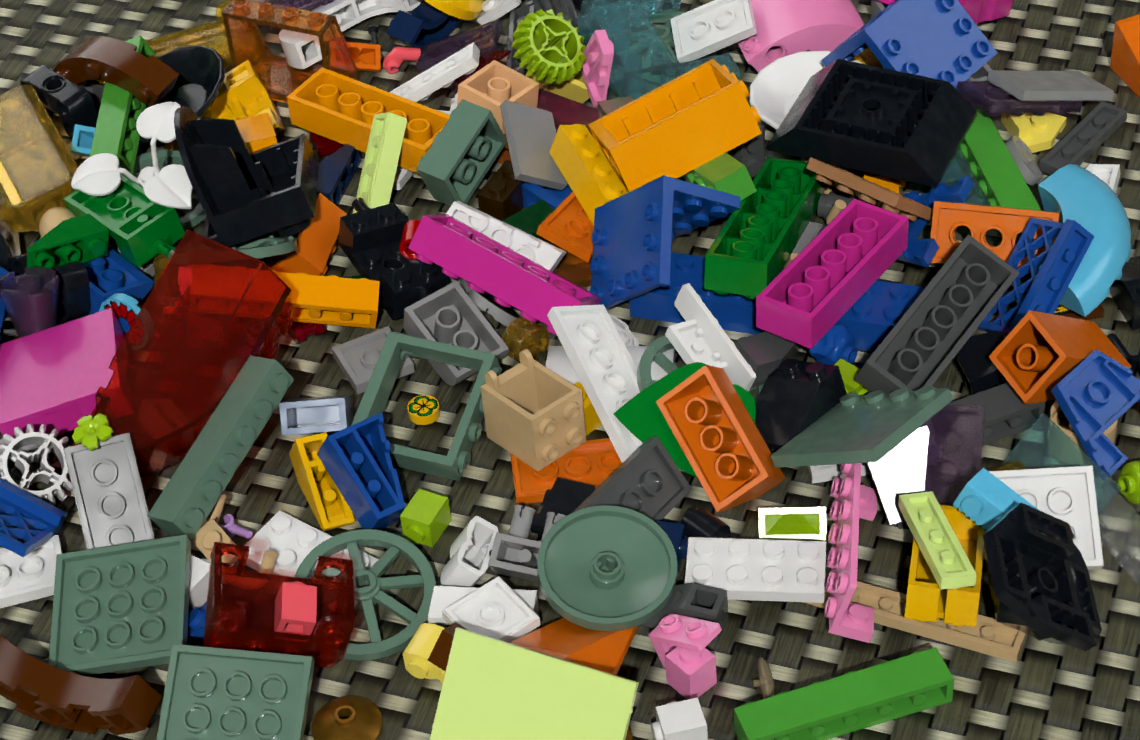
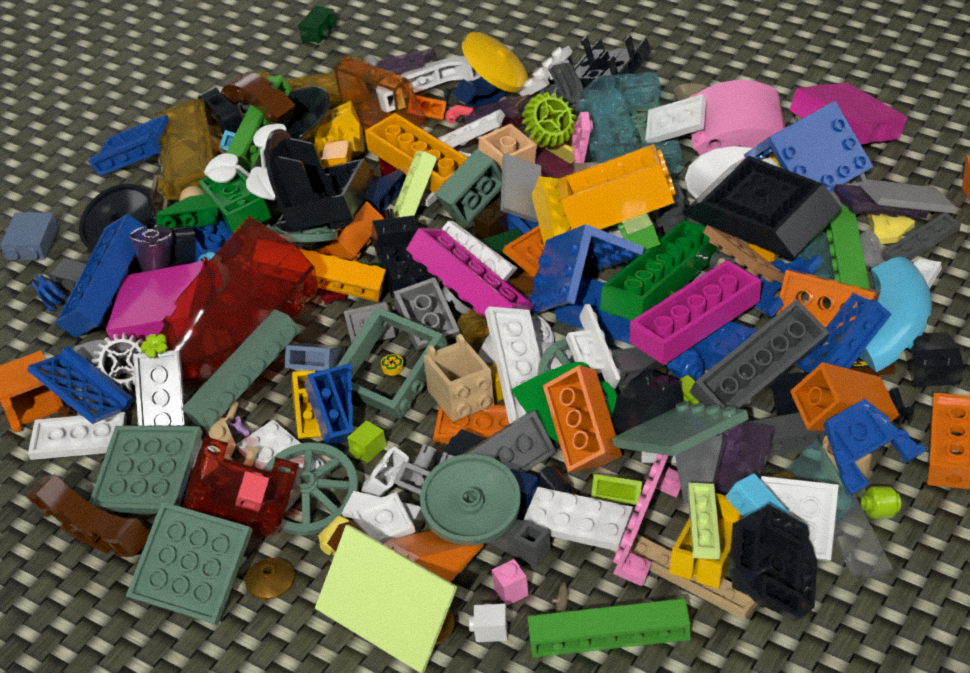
camera: 15 degrees right, 0 degrees up
bright pink bracket [649,613,722,668] -> none

